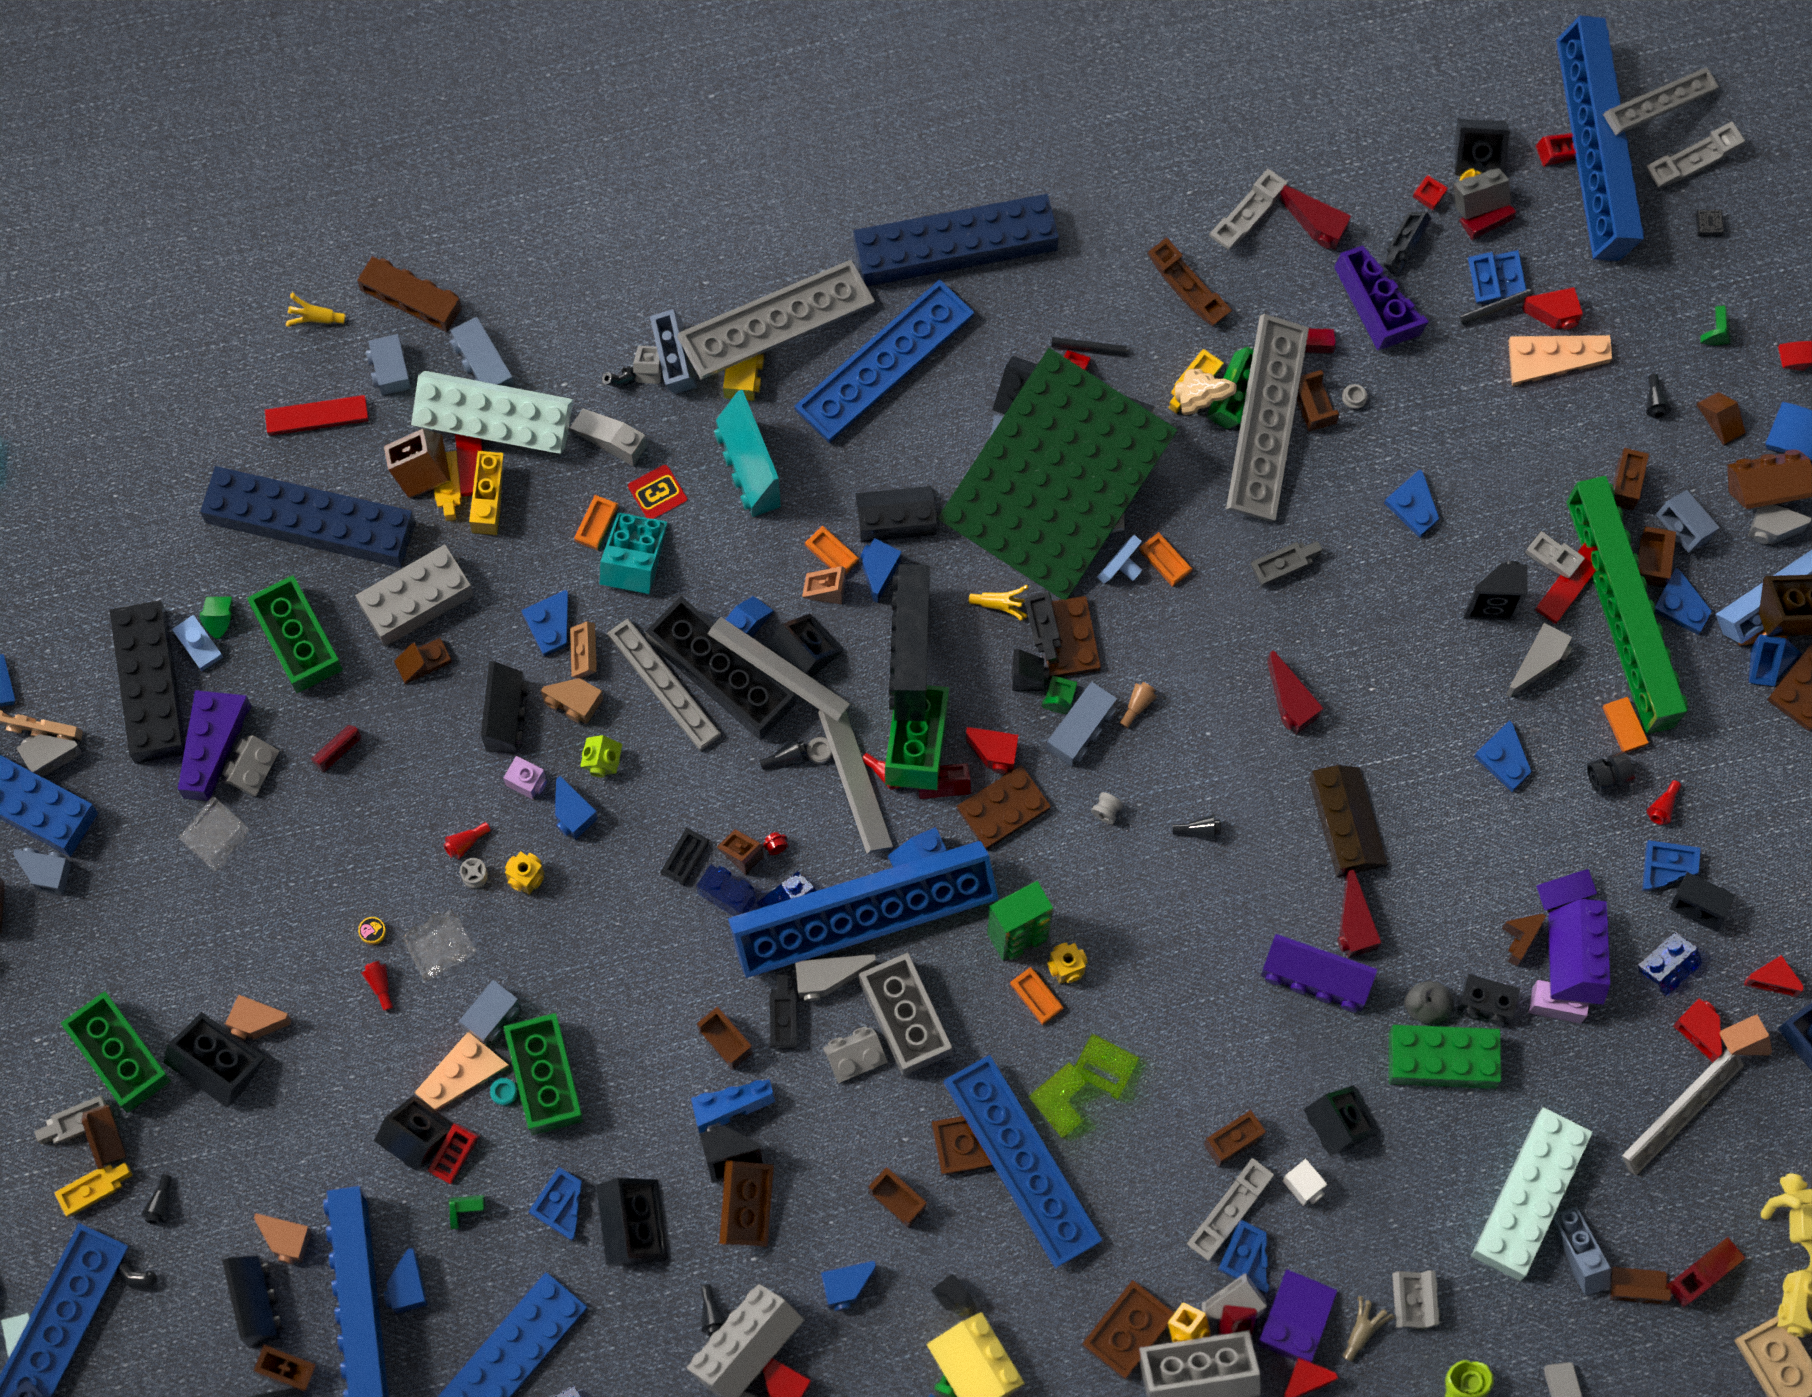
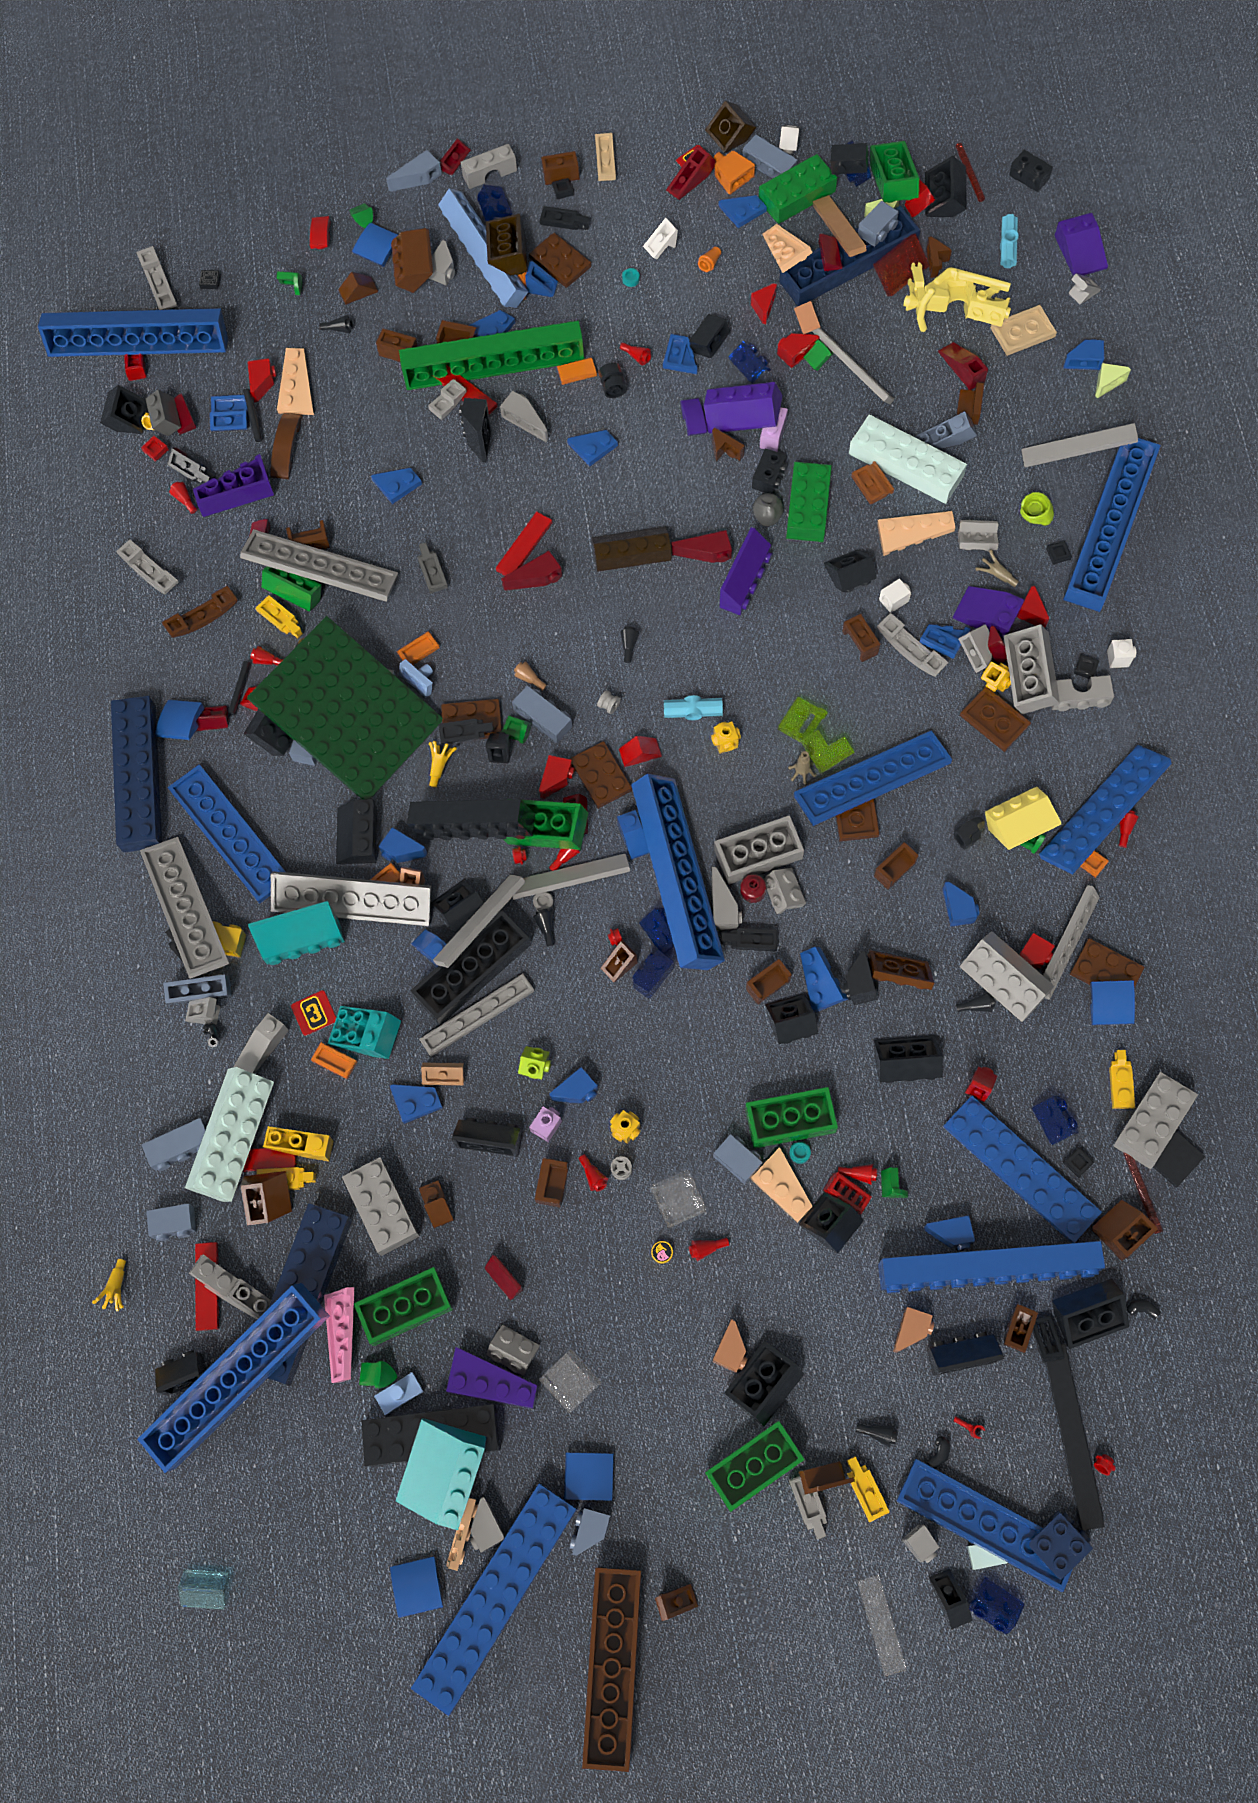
camera: 80 degrees left, 0 degrees up
reddish brown brick [357,256,462,333] -> none
blue wing [528,1167,582,1242] -> none
medium nougat slope [541,678,603,724] -> none
black tile [661,827,710,886] -> none
green brick [987,881,1053,961] -> none
orange tile [1010,967,1064,1026] -> none
tan rock [1175,369,1237,415] -> none
dark red slope [1280,185,1351,250] -> none
light grey plate [1342,384,1367,409] -> none
light grey tile [1603,67,1719,135] -> none
sand blue brick [1656,490,1720,553] -> none
none -> blue brick [137,1283,330,1473]
none -> blue slope [155,700,204,740]
none -> black slope [155,1350,207,1395]
none -> red cone [169,482,197,514]
none -> light grey slope [189,1254,271,1319]
none -> dark red slope [196,705,228,731]
none -> red cone [250,646,283,666]
none -> reddish brown slope [270,413,302,479]
none -> light grey plate [271,871,432,926]
none -> bright pink wing [324,1287,354,1383]
none -> slope [396,1418,486,1530]
none -> red tile [496,511,552,576]
none -> red plate [512,846,526,865]
none -> reddish brown panel [534,1158,569,1208]
none -> blue slope [564,1453,613,1501]
none -> red slope [619,736,662,768]
none -> teal tile [622,268,640,287]
none -> medium azure piece [664,695,723,720]
none -> dark red head [740,874,766,903]
none -> black slope [765,993,819,1045]
none -> dark tan piece [788,751,816,785]
none -> green tile [803,339,834,371]
none -> red cone [838,1164,878,1185]
none -> dark orange plate [851,461,894,505]
none -> light nougat wing [877,511,955,556]
none -> light grey slope [901,1525,939,1563]
none -> red hand [954,1416,985,1439]
none -> red slope [965,1066,997,1102]

